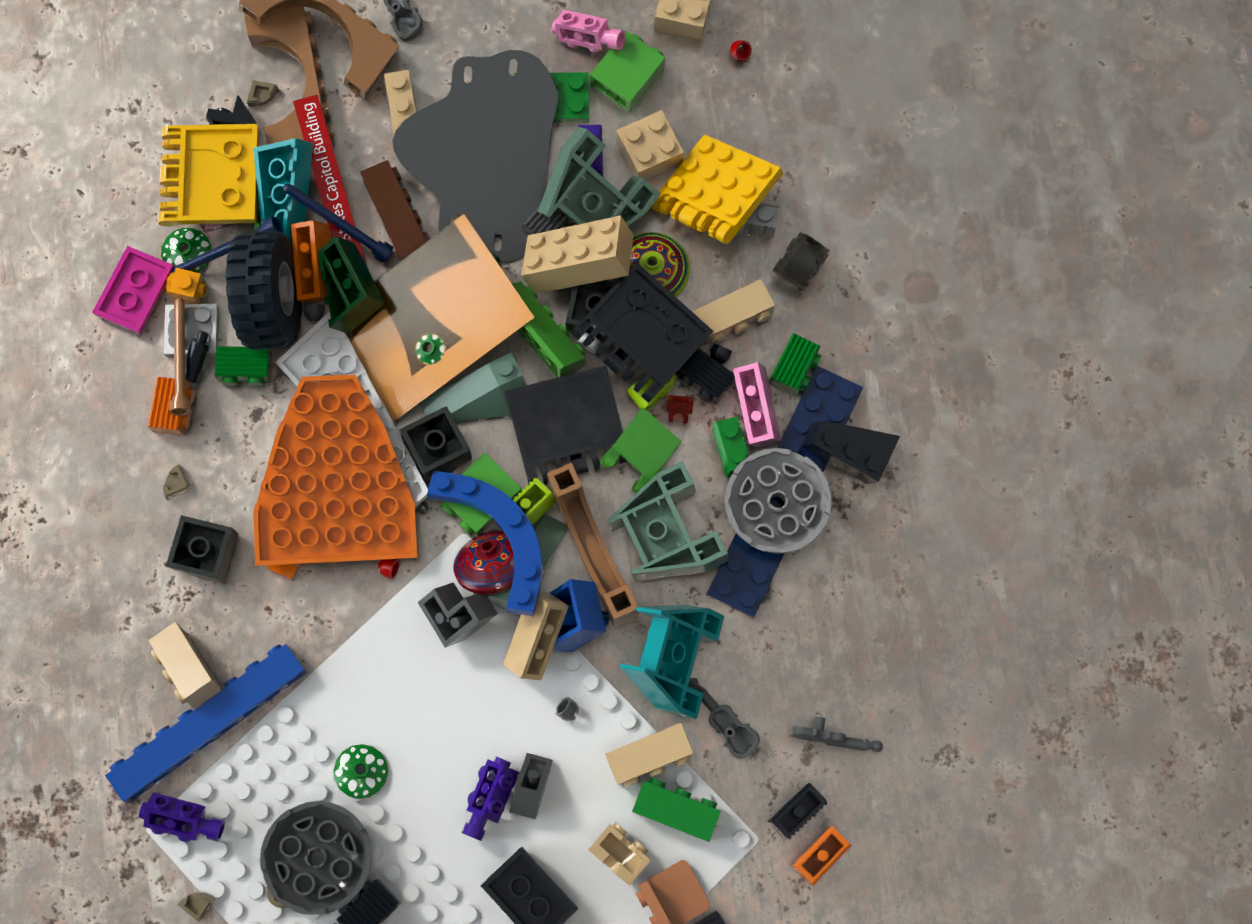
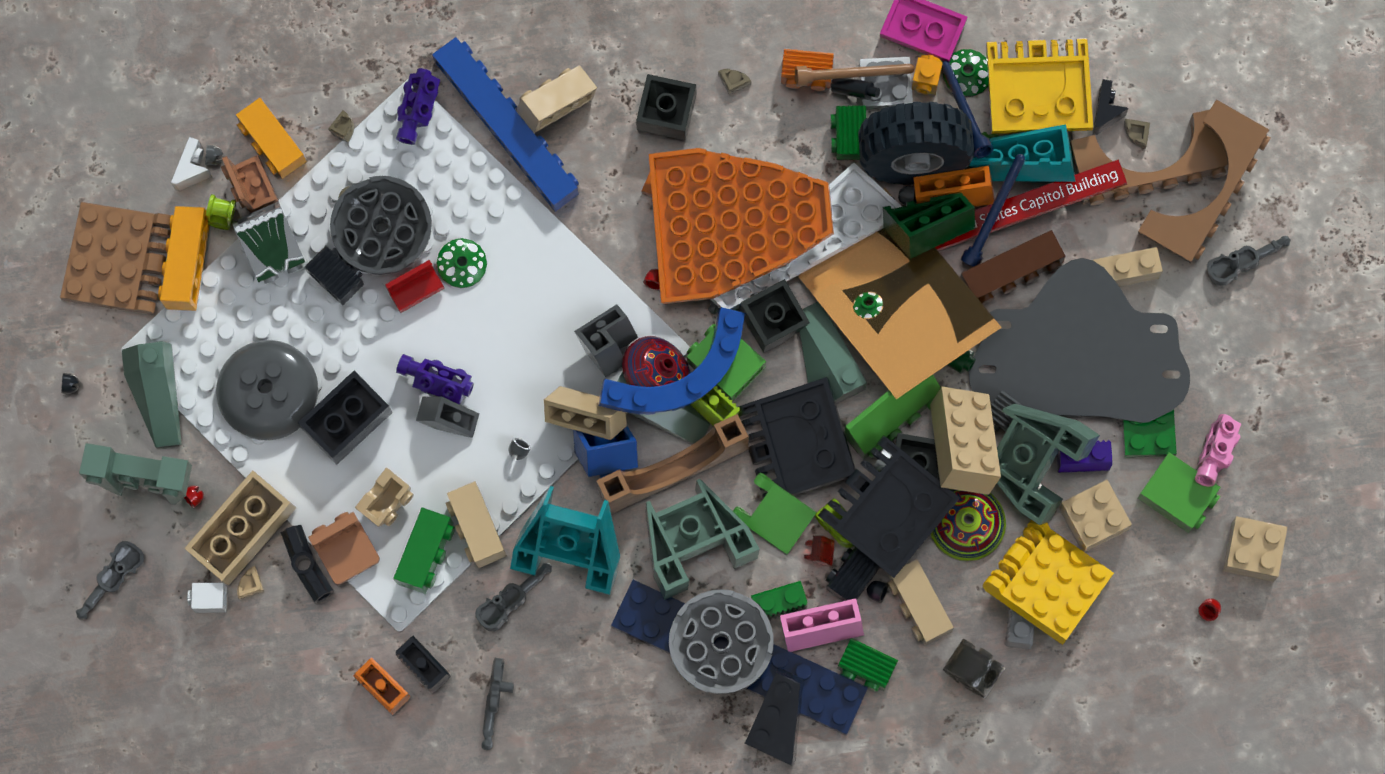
camera: 95 degrees right, 0 degrees up
none -> red panel [385,260,445,313]

